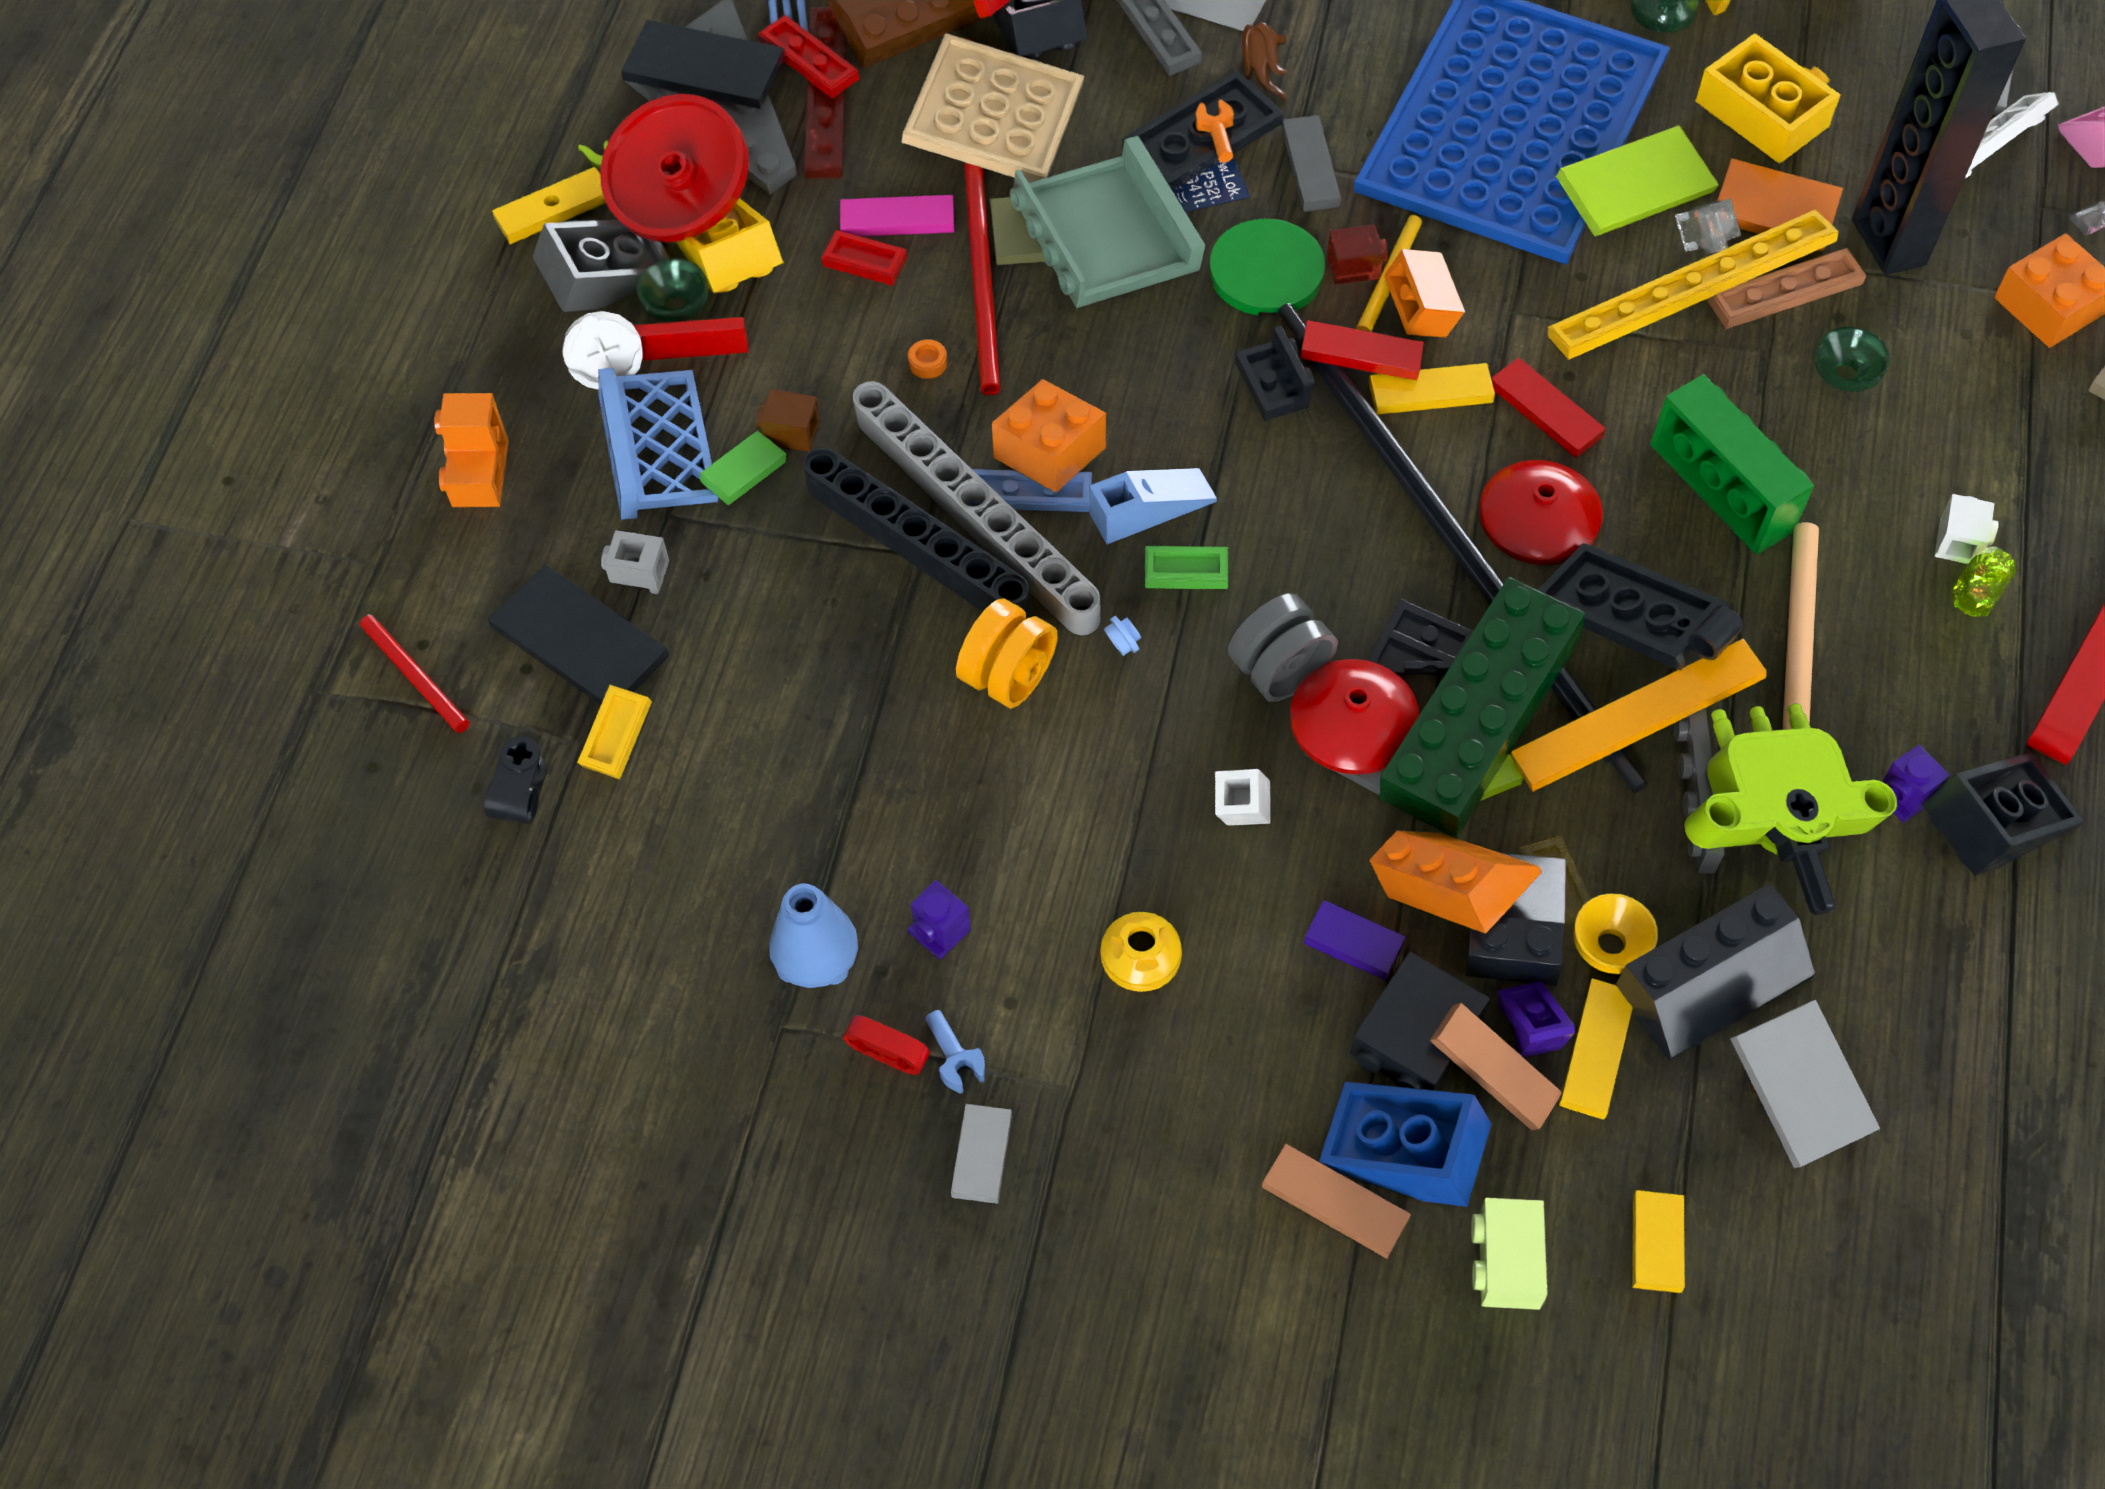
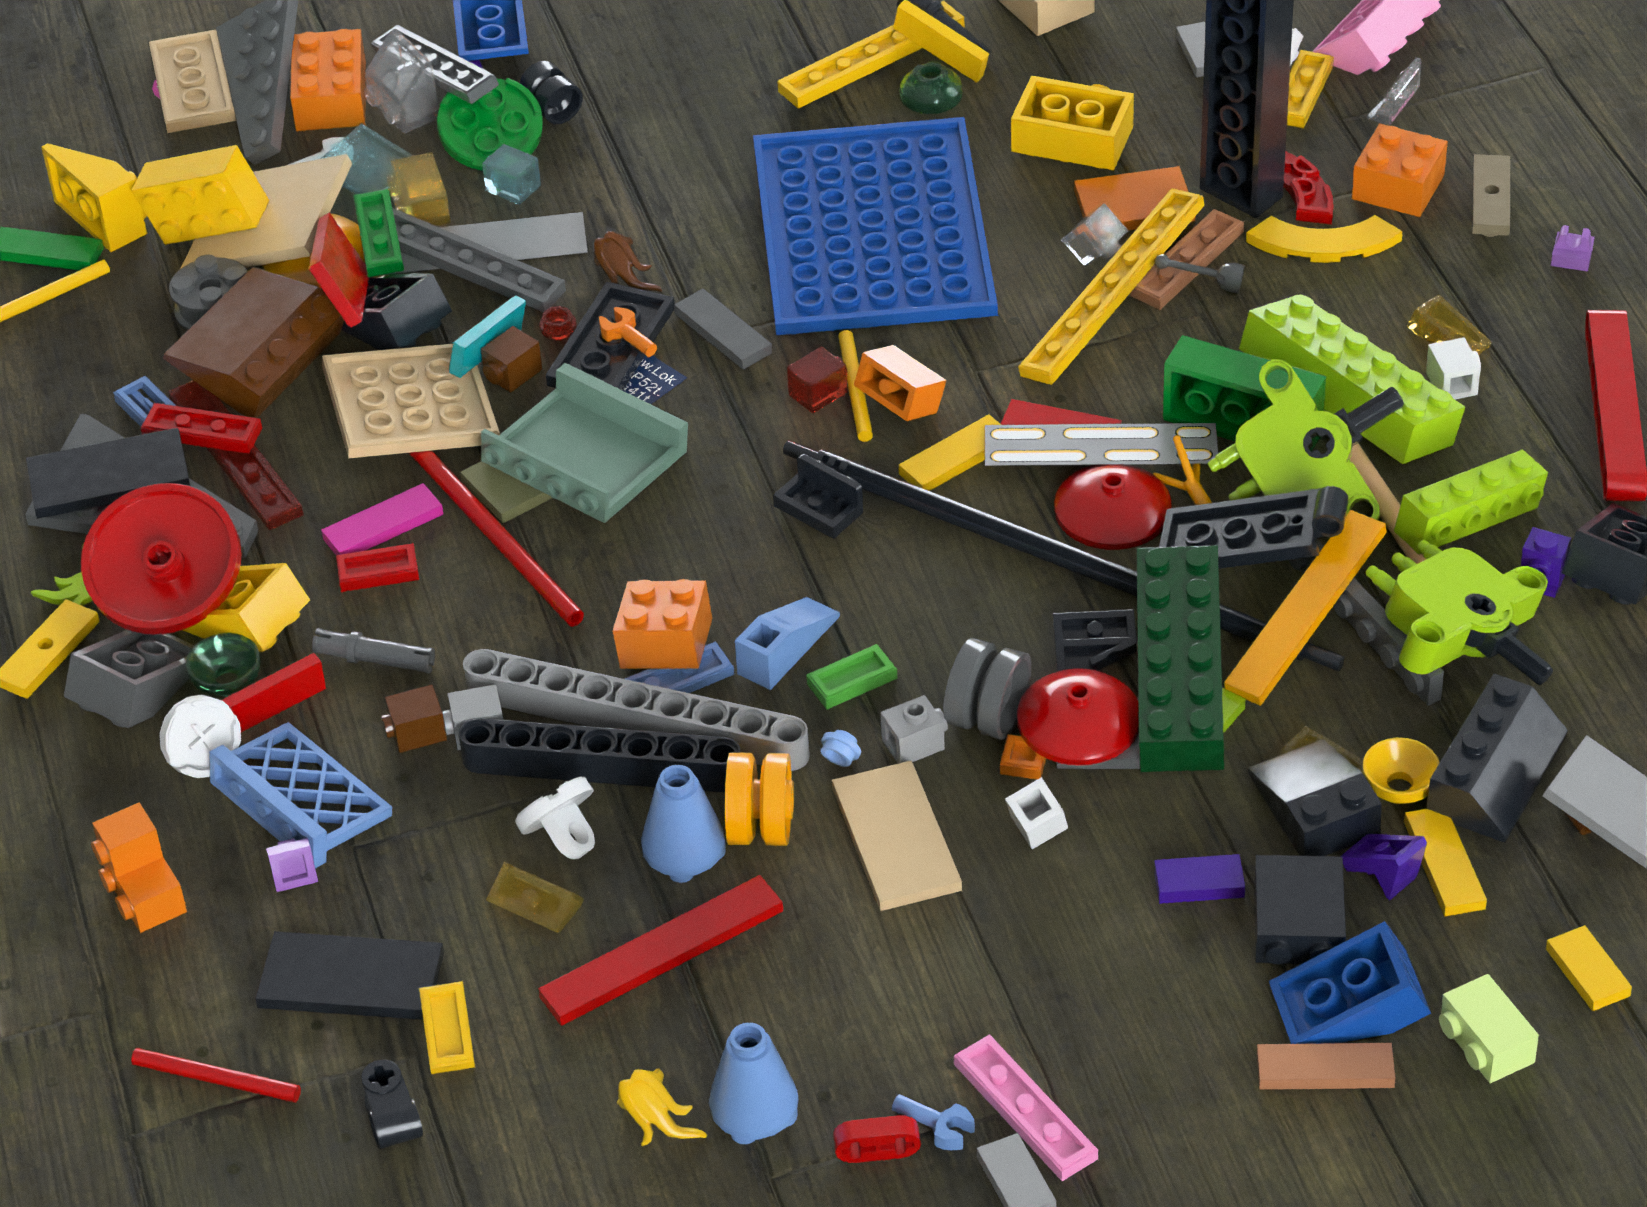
camera: 30 degrees left, 15 degrees down
light grey brick [601,530,669,594] -> none
bright green tile [700,430,786,505] -> none
orange tile [908,339,947,379] -> none
dark purple brick [908,880,971,960] -> none
yellow piece [1100,912,1182,992] -> none
green tile [1210,219,1325,316] -> none
red tile [1300,320,1424,381] -> none
orange slope [1369,830,1542,934] -> none
nougat tile [1430,1003,1563,1130] -> none
lime tile [1556,126,1719,237] -> none
clear green piece [1814,327,1890,392] -> none
clear neon green rock [1951,547,2017,616] -> none
none -> medium lavender tile [266,838,318,892]
none -> dark grey pin [312,628,435,674]
none -> light grey brick [442,685,503,750]
none -> teal tile [449,295,526,378]
none -> reddish brown brick [481,326,543,393]
none -> clear yellow slope [486,862,584,933]
none -> white tile [515,776,595,860]
none -> red tile [538,875,783,1026]
none -> clear red plate [539,306,577,340]
none -> yellow piece [617,1069,707,1146]
none -> medium blue cone [641,765,726,883]
none -> tan tile [832,760,962,911]
none -> light grey brick [881,695,948,764]
none -> bright pink tile [954,1034,1098,1181]
none -> sticker [985,423,1218,466]
none -> orange tile [1000,734,1046,780]
none -> light orange plant [1153,435,1212,505]
none -> dark grey hinge [1155,254,1245,294]
none -> lime piece [1207,359,1404,520]
none -> lime brick [1239,294,1465,464]
none -> yellow tile [1246,215,1402,263]
none -> red tile [1284,151,1334,225]
none -> yellow tile [1287,50,1334,129]
none -> lime brick [1394,449,1548,555]
none -> clear yellow slope [1407,294,1492,355]

